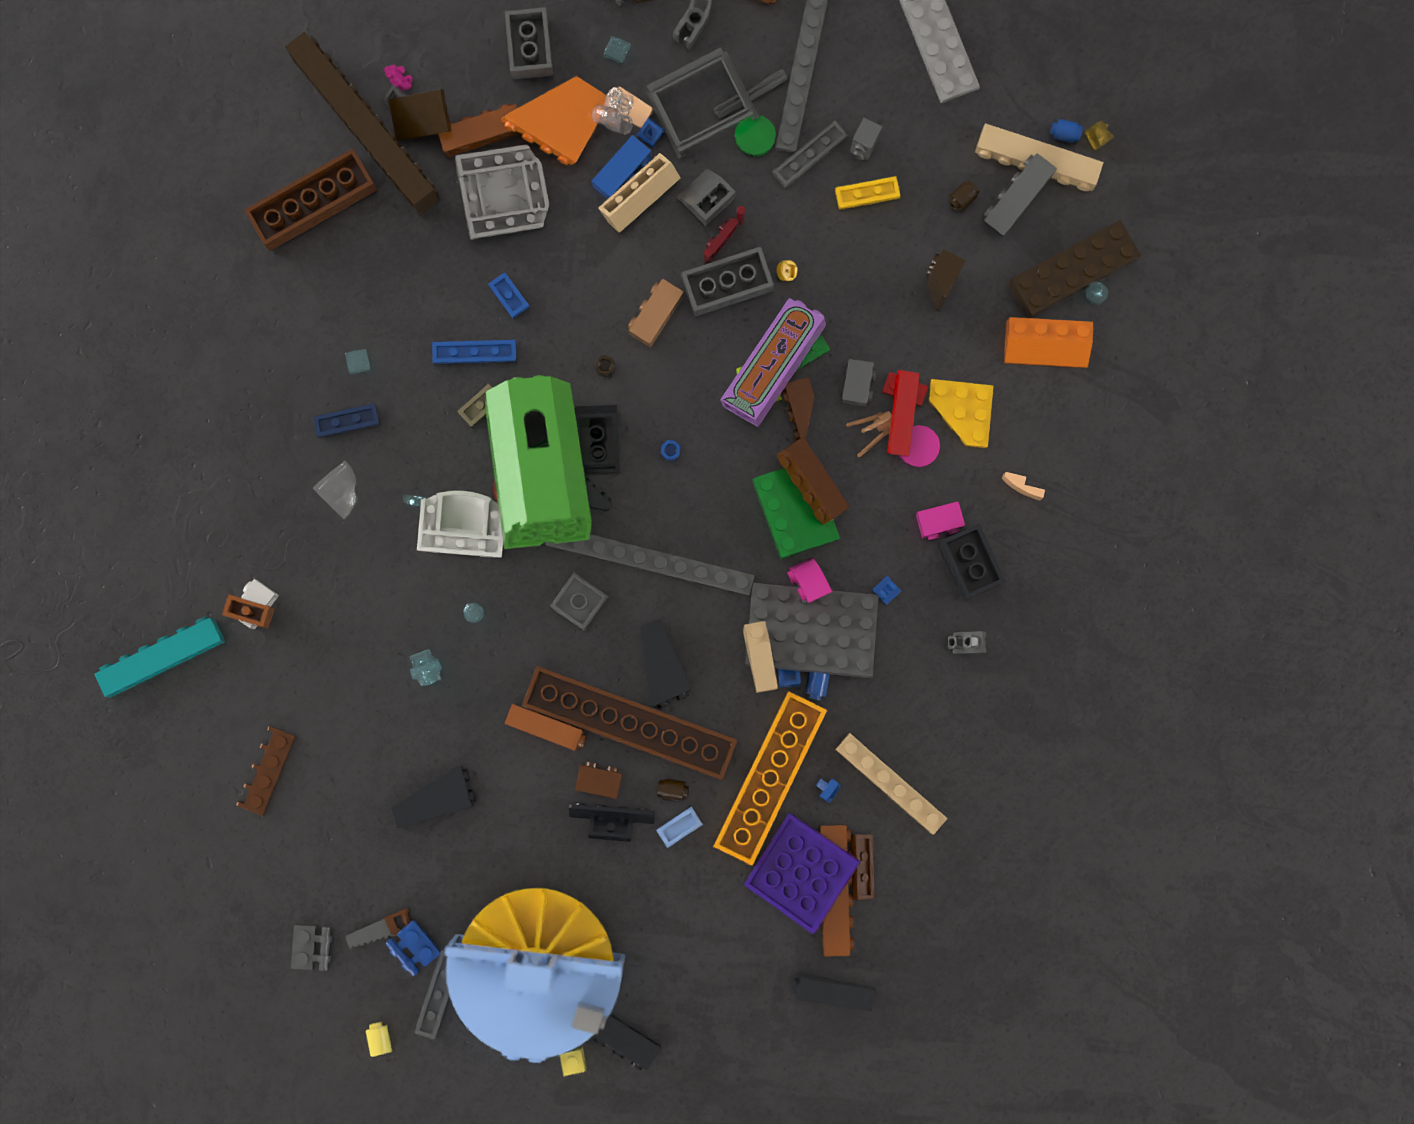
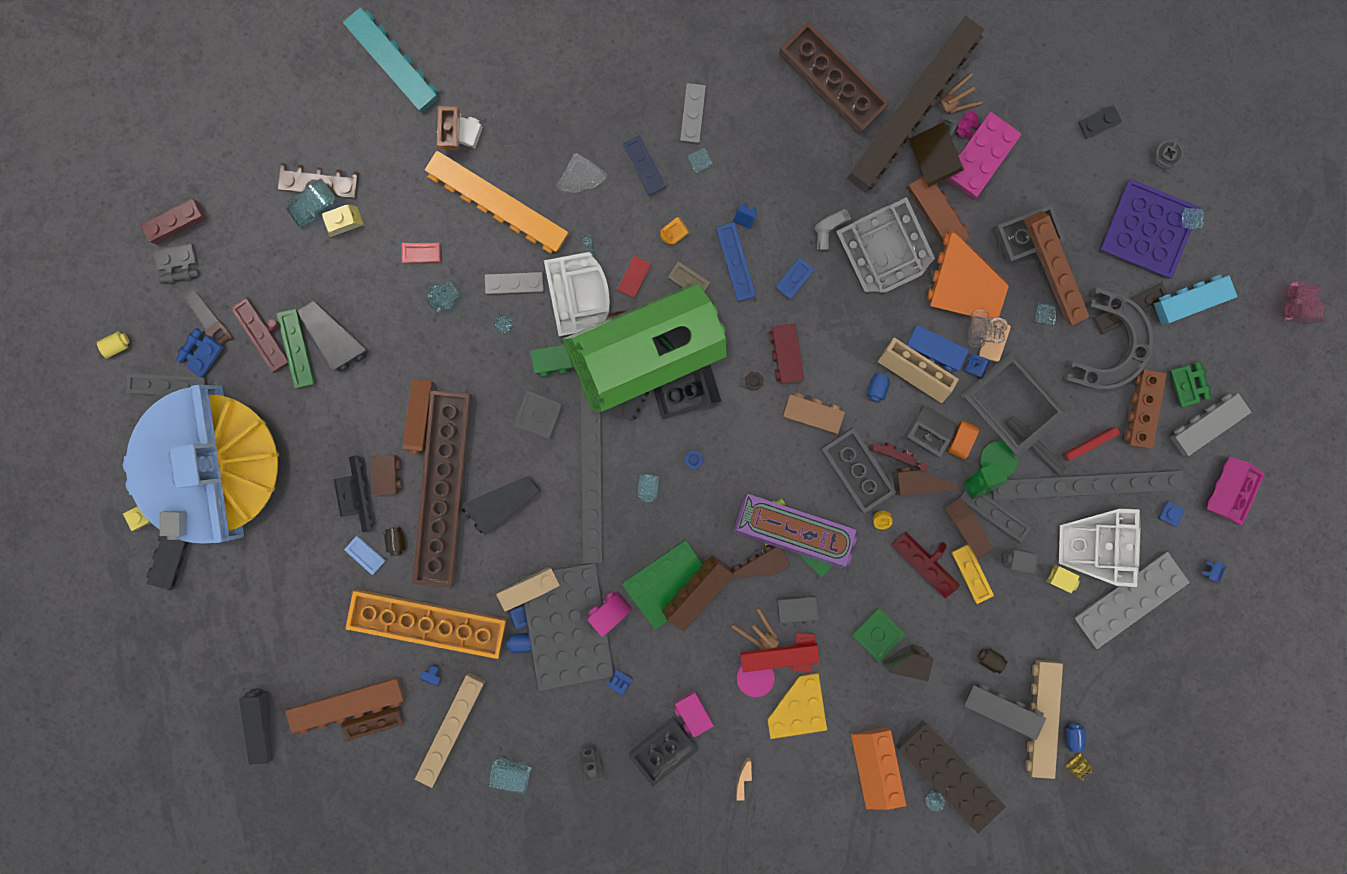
camera: 75 degrees right, 5 degrees up
dark purple plate [744,813,861,934] -> none
none -> brick [140,199,207,244]
none -> plate [230,297,289,373]
none -> green plate [277,309,315,388]
none -> clear light blue brick [286,178,335,228]
none -> light yellow torso [322,205,364,237]
none -> tile [401,243,441,263]
none -> light orange brick [425,151,569,254]
none -> light grey plate [485,272,544,294]
none -> clear light blue brick [488,758,532,794]
none -> green brick [531,345,573,377]
none -> red tile [617,256,651,299]
none -> clear light blue brick [638,473,659,502]
none -> light orange plate [660,217,690,245]
none -> light grey plate [680,83,706,144]
none -> blue tile [733,203,758,229]
none -> dark red brick [768,323,804,384]
none -> light grey arm [814,209,851,250]
none -> green tile [852,607,906,662]
none -> blue brick [866,373,890,403]
none -> dark red plate [891,531,960,599]
none -> reddish brown slope [893,466,959,496]
none -> medium nougat plant [939,73,983,114]
none -> dark pink brick [945,112,1022,200]
none -> reddish brown slope [945,498,994,559]
none -> orange beam [947,420,980,460]
none -> green brick [964,463,1008,499]
none -> dark orange brick [1024,211,1089,326]
none -> light yellow brick [1046,565,1080,593]
none -> white wedge [1059,509,1141,587]
none -> red tile [1062,427,1120,461]

